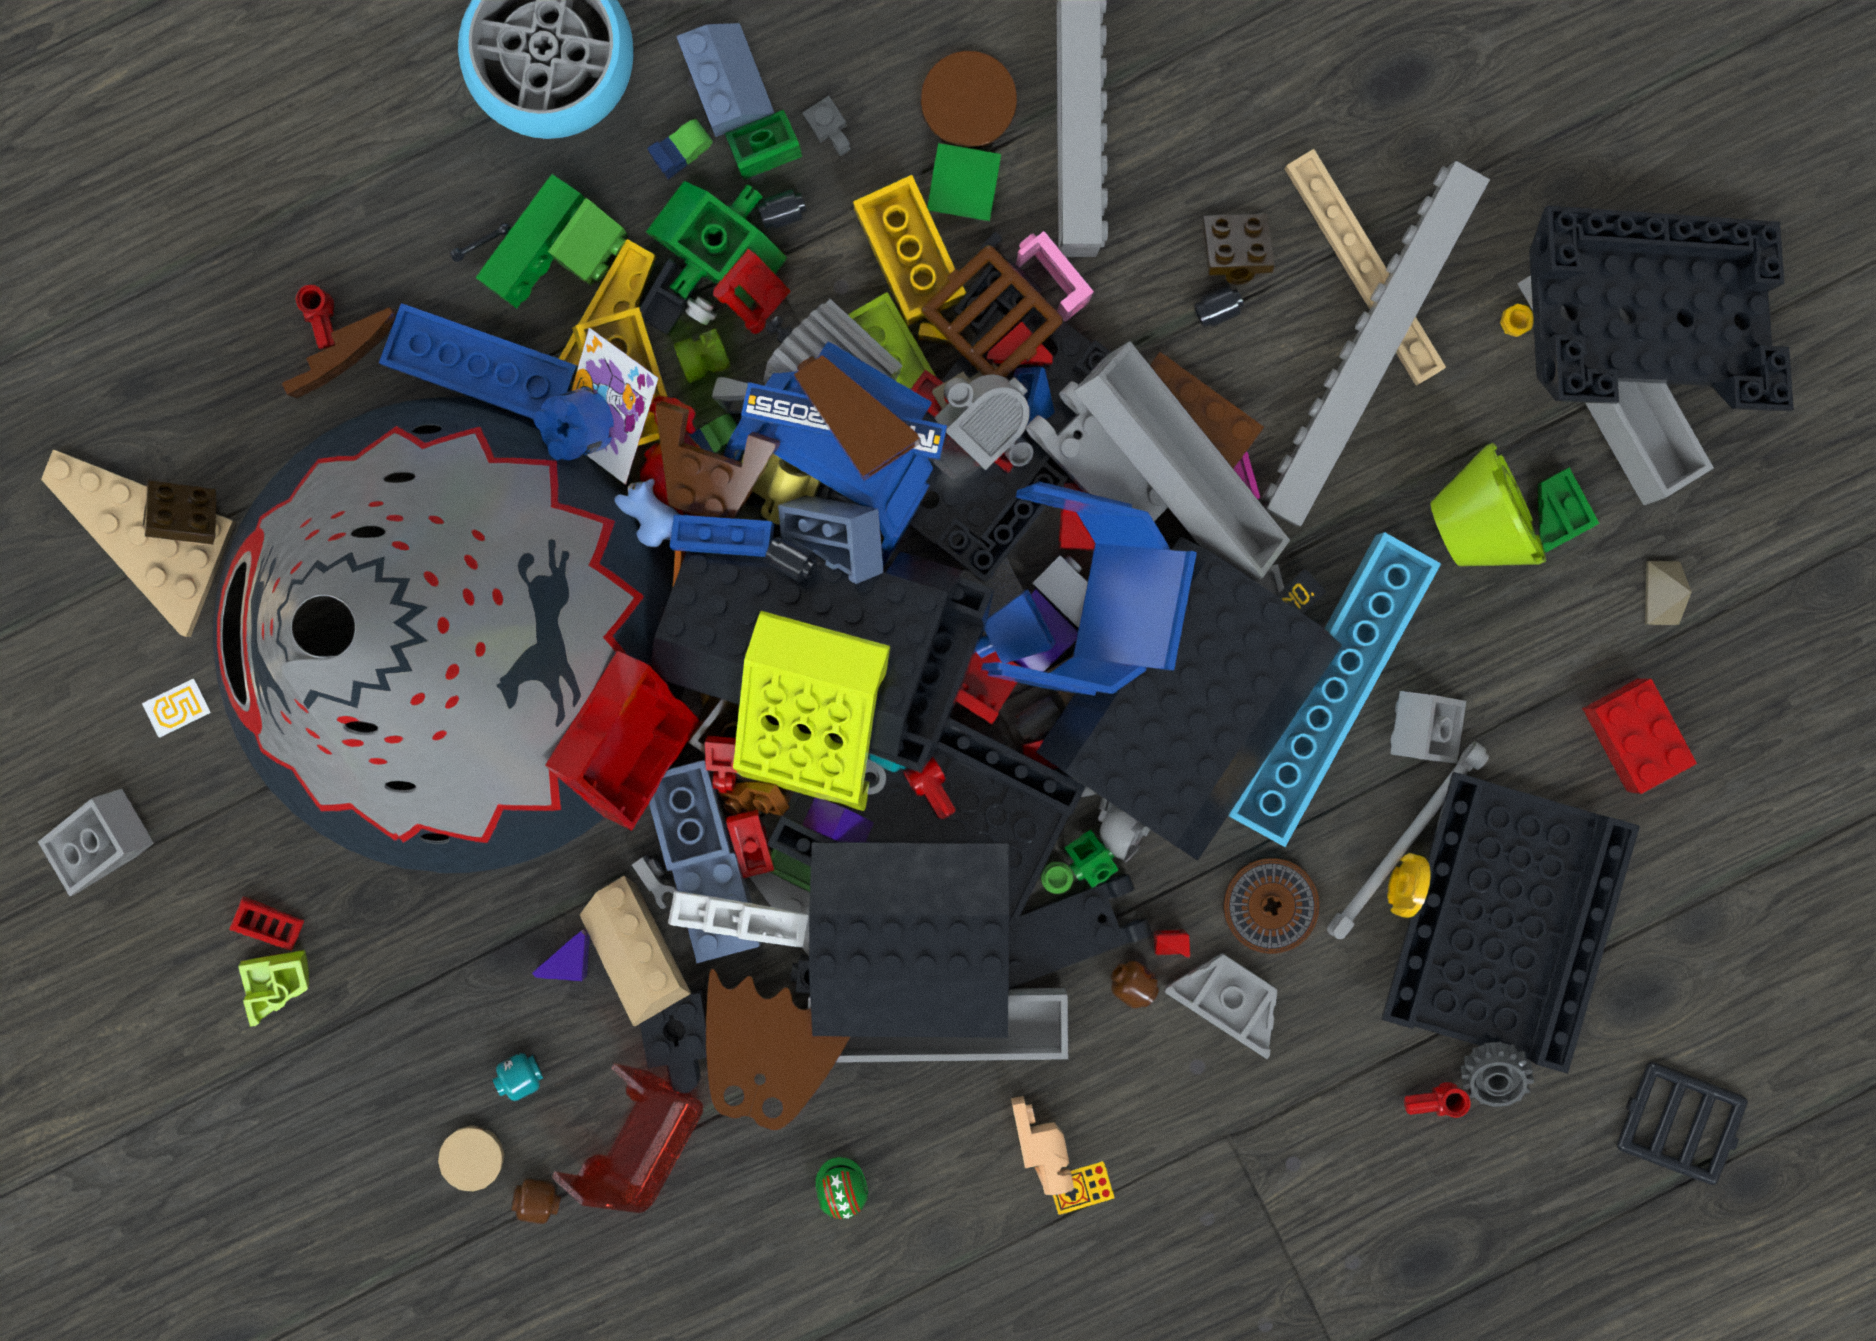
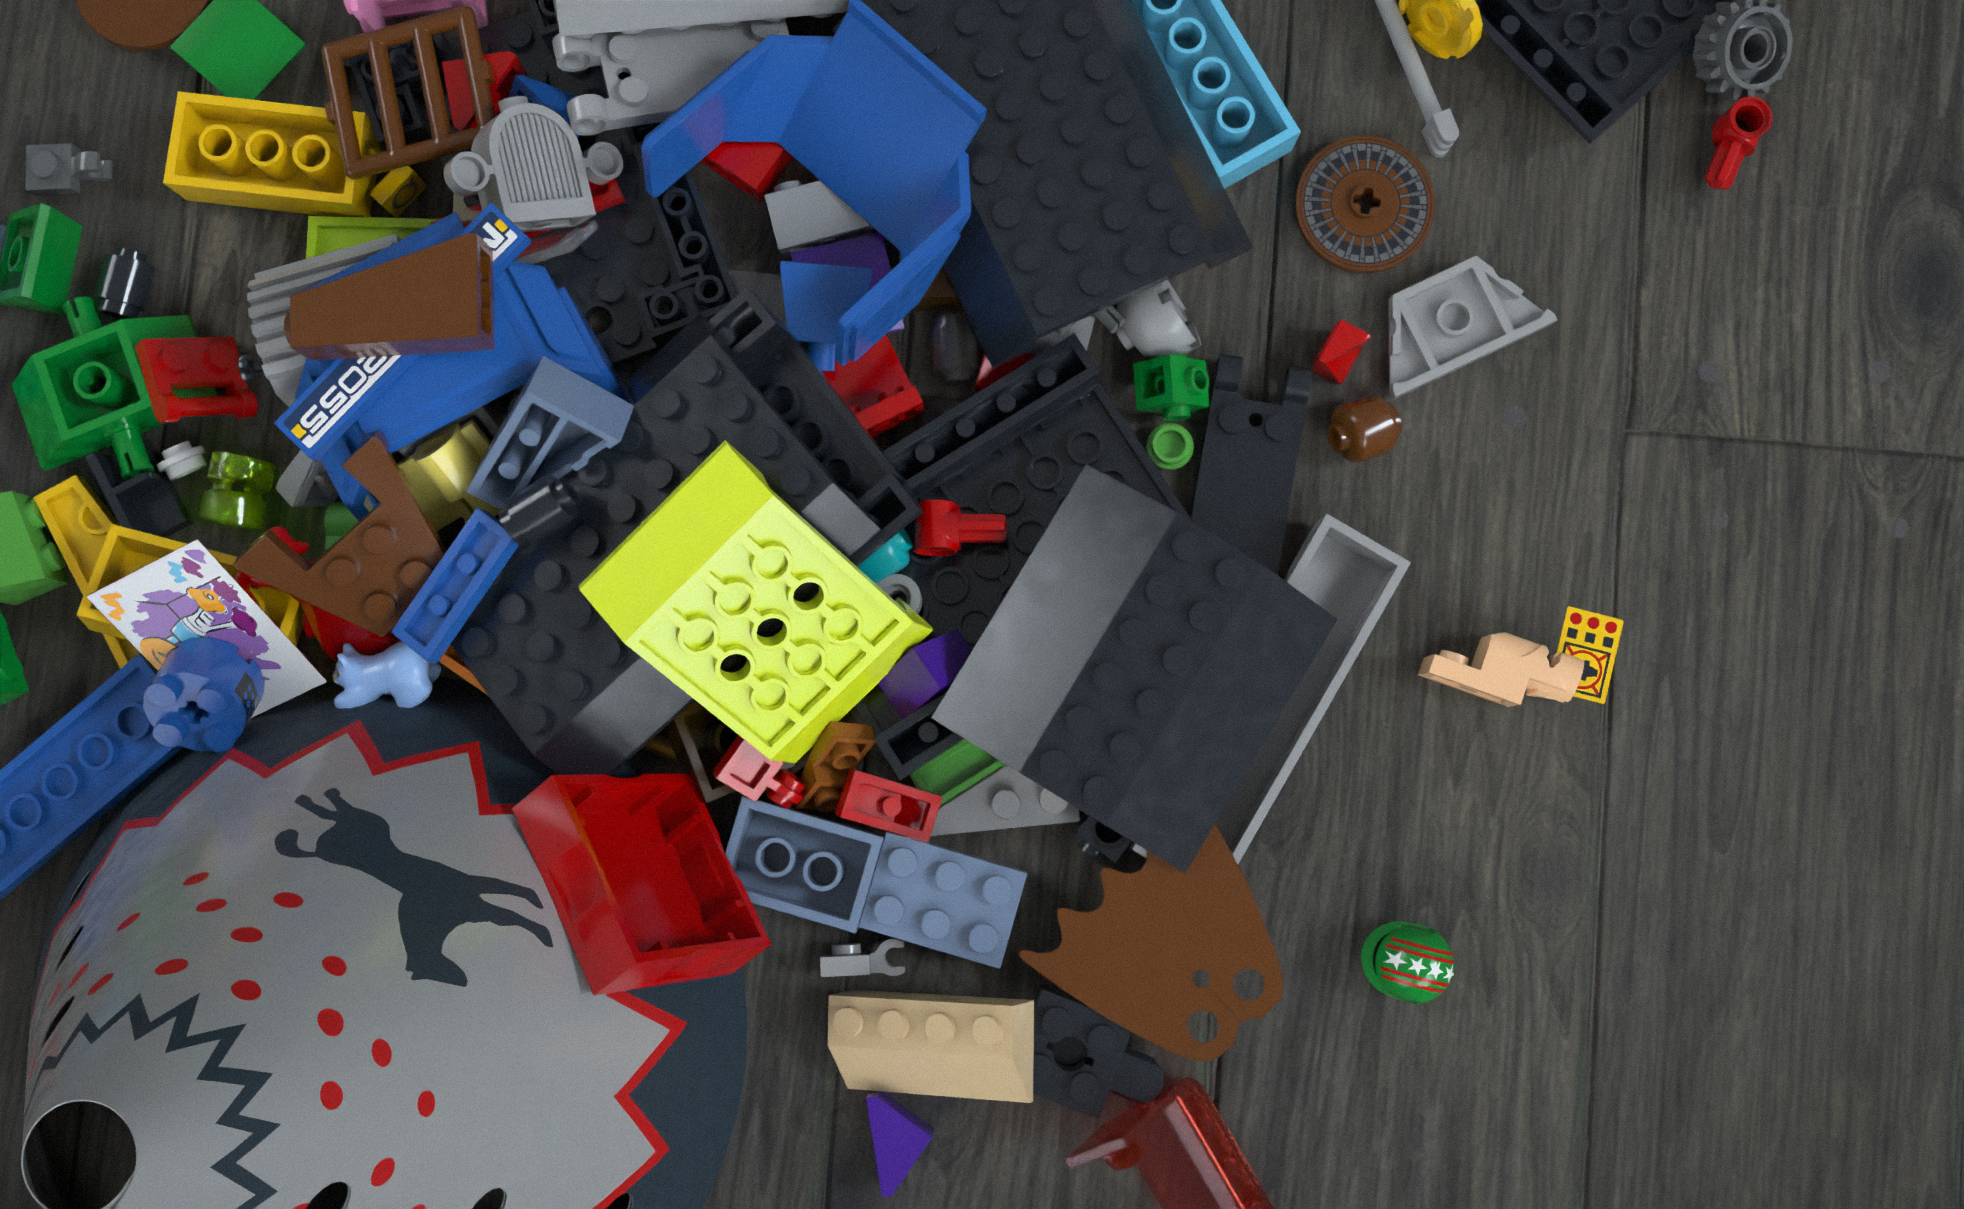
camera: 55 degrees left, 5 degrees down
white slope [668,891,808,947] -> none

